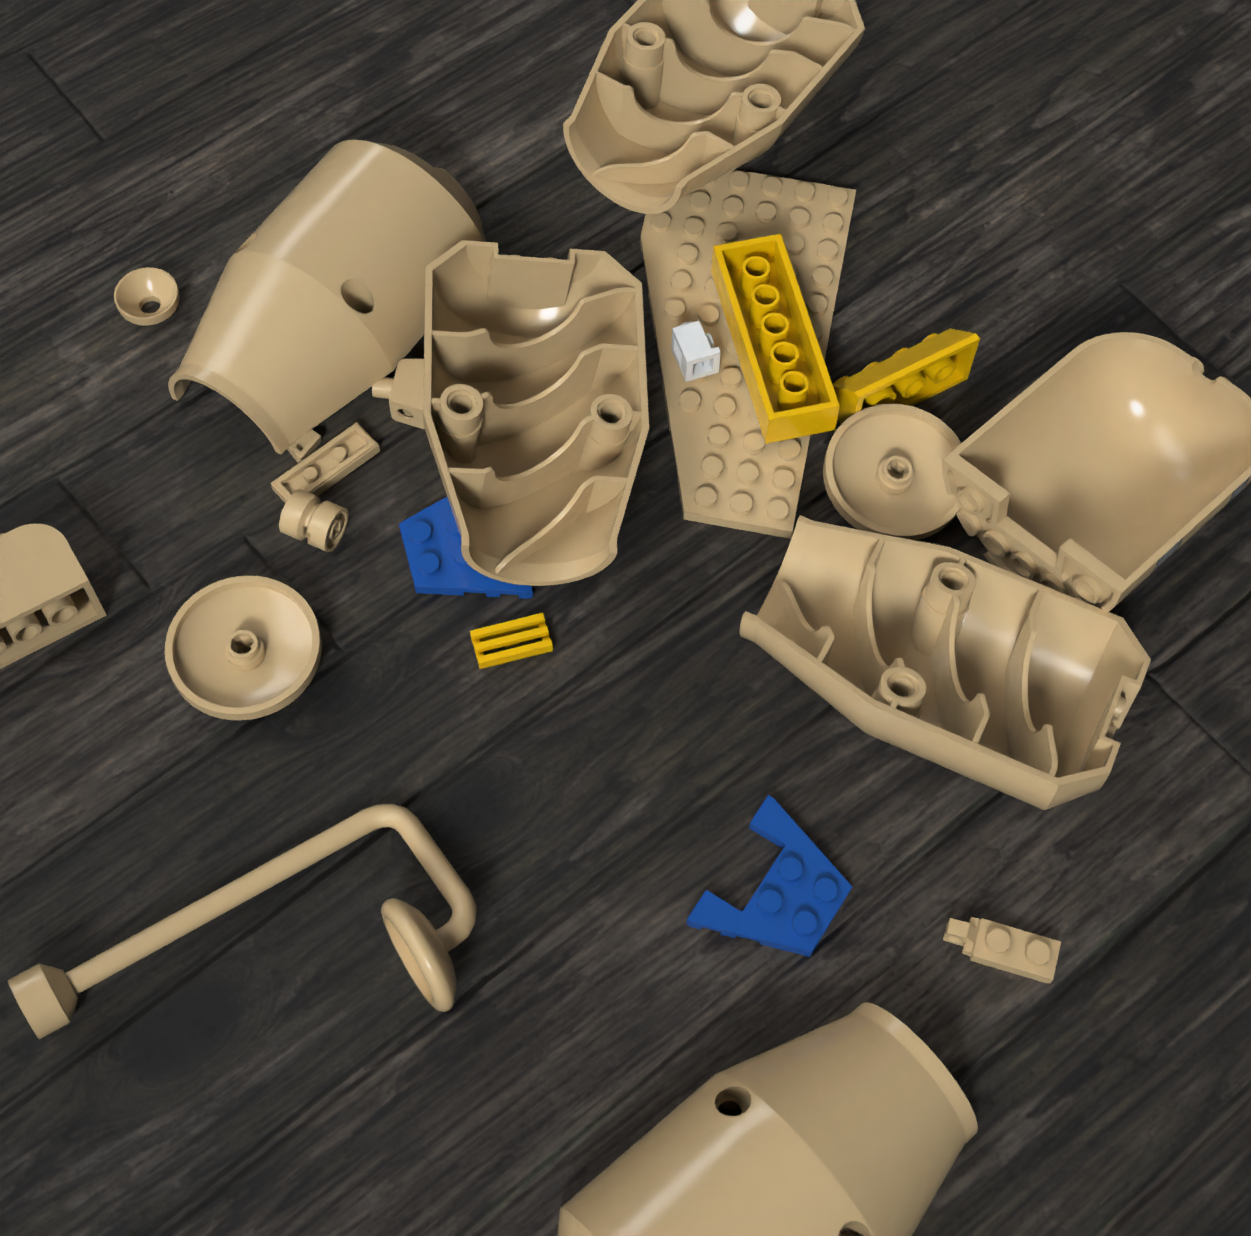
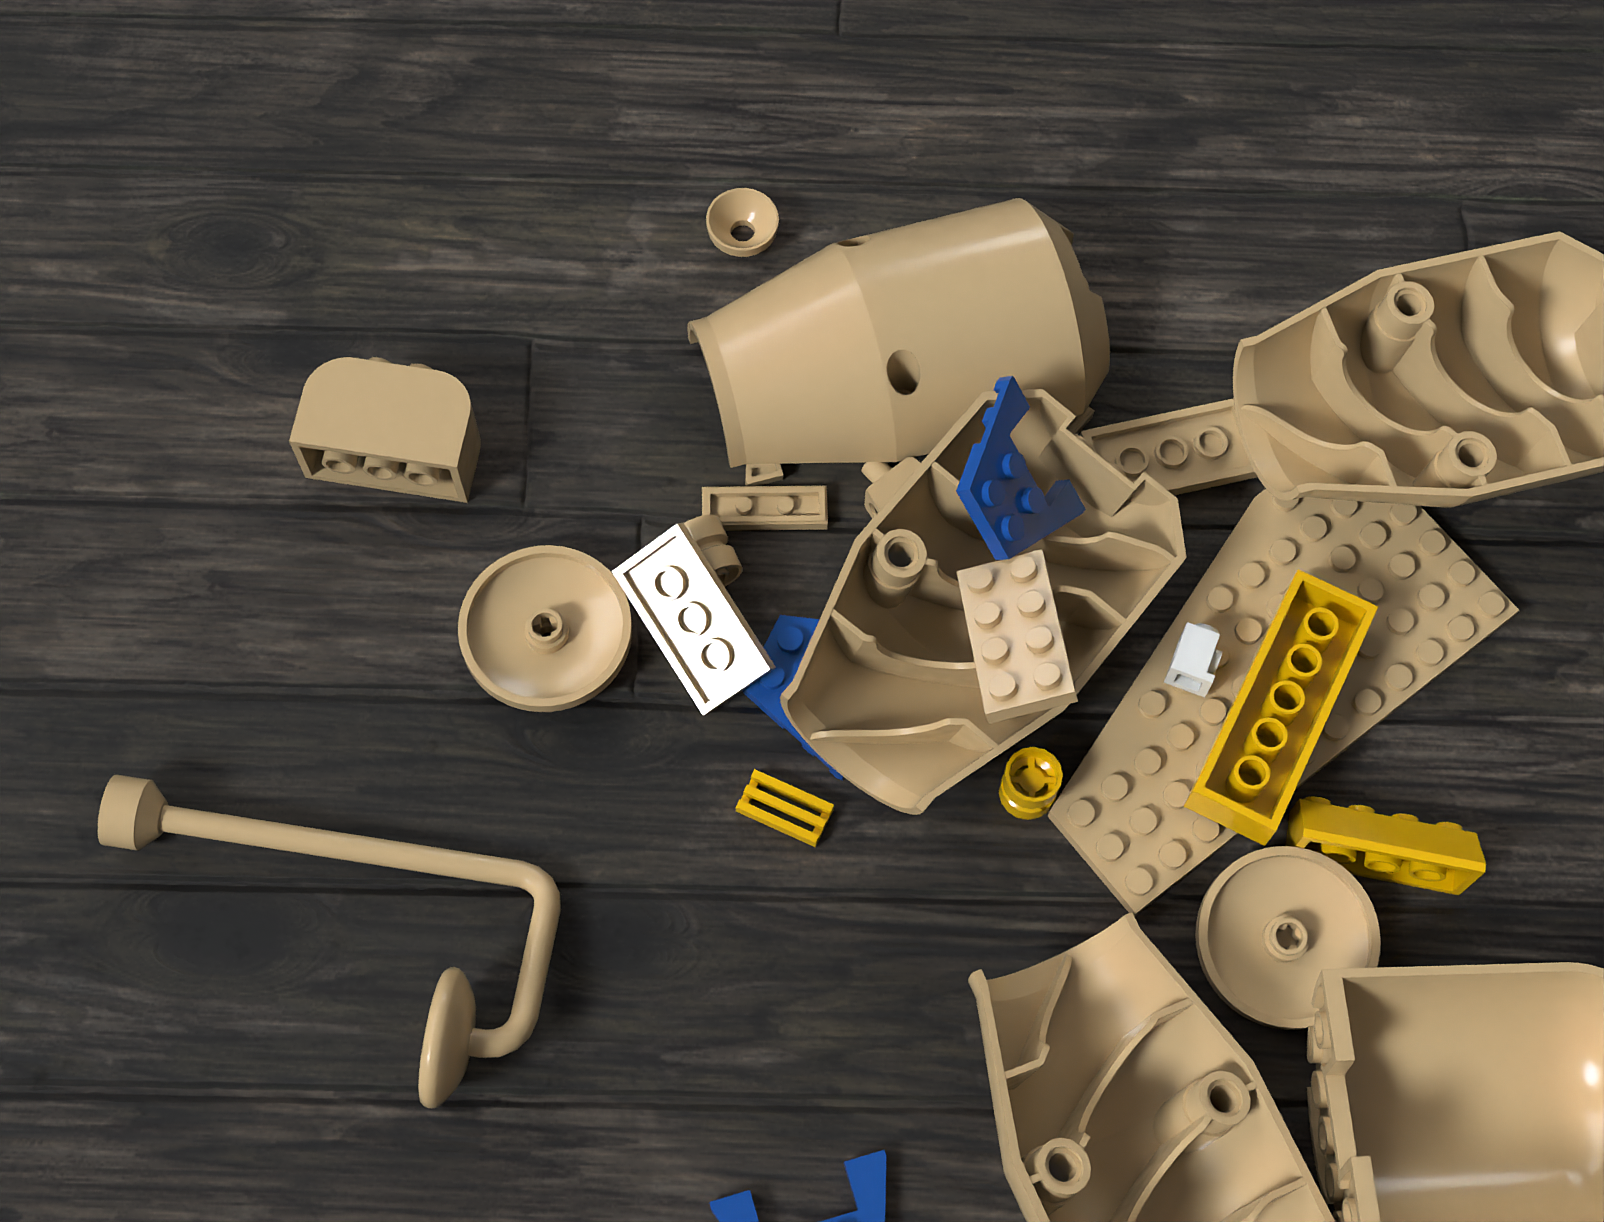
camera: 40 degrees right, 5 degrees up
none -> plate [612,523,776,716]
none -> blue wing [956,376,1086,560]
none -> tan plate [956,549,1078,724]
none -> yellow wheel [999,747,1063,820]
none -> tan plate [1080,398,1258,495]

